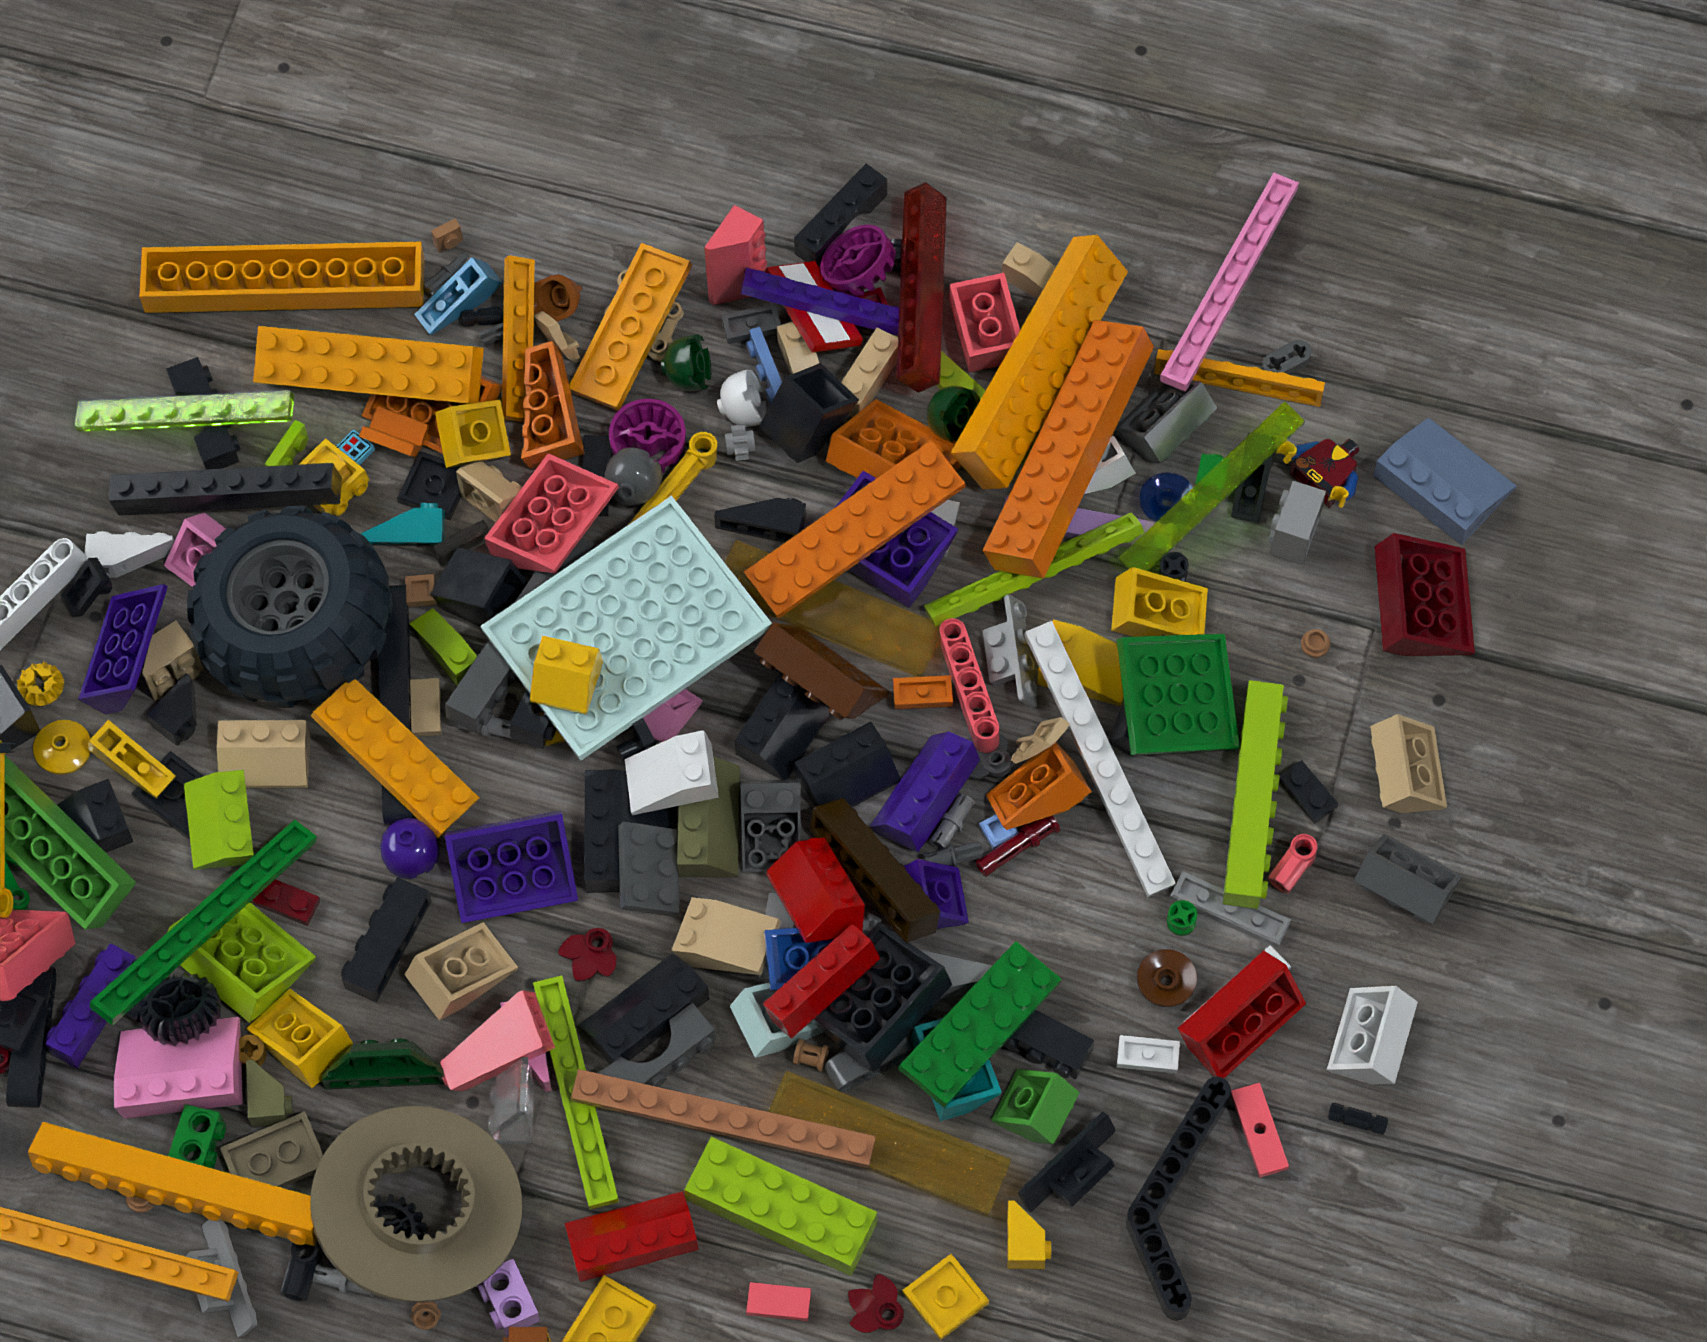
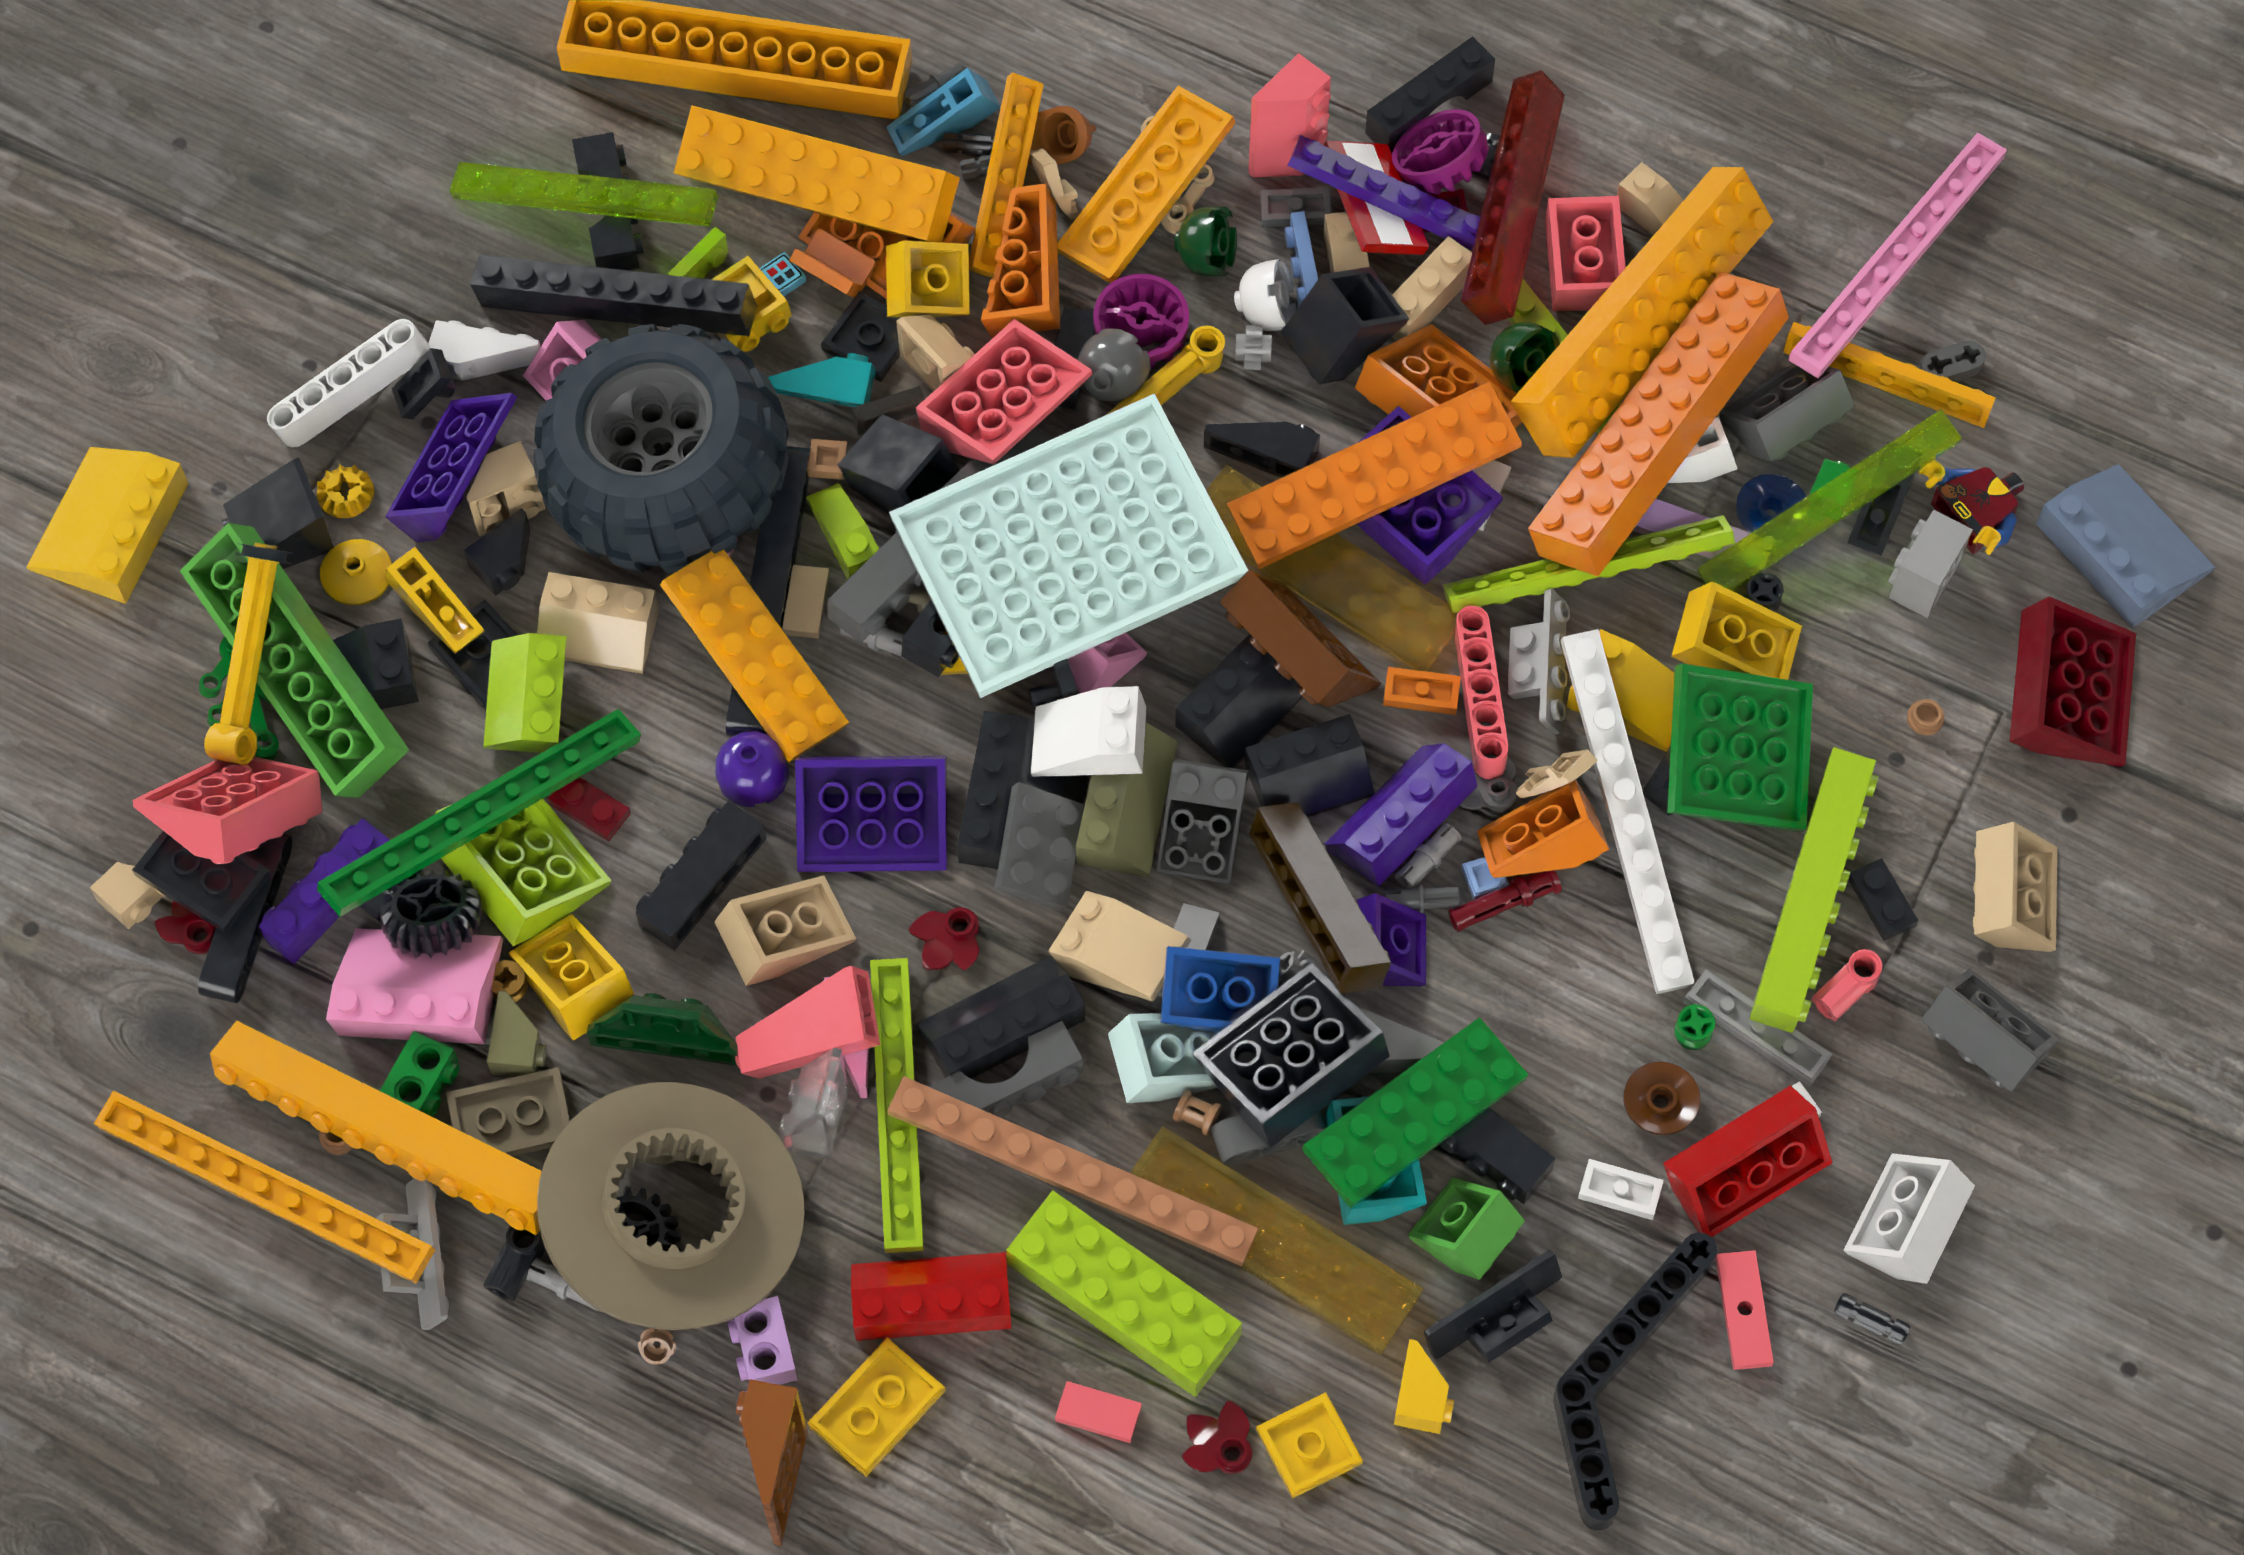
camera: 10 degrees right, 0 degrees up
medium nougat plate [431,218,463,253] -> none
yellow slope [530,636,603,715] -> none
red brick [763,924,880,1039] -> none
red slope [766,838,865,943] -> none

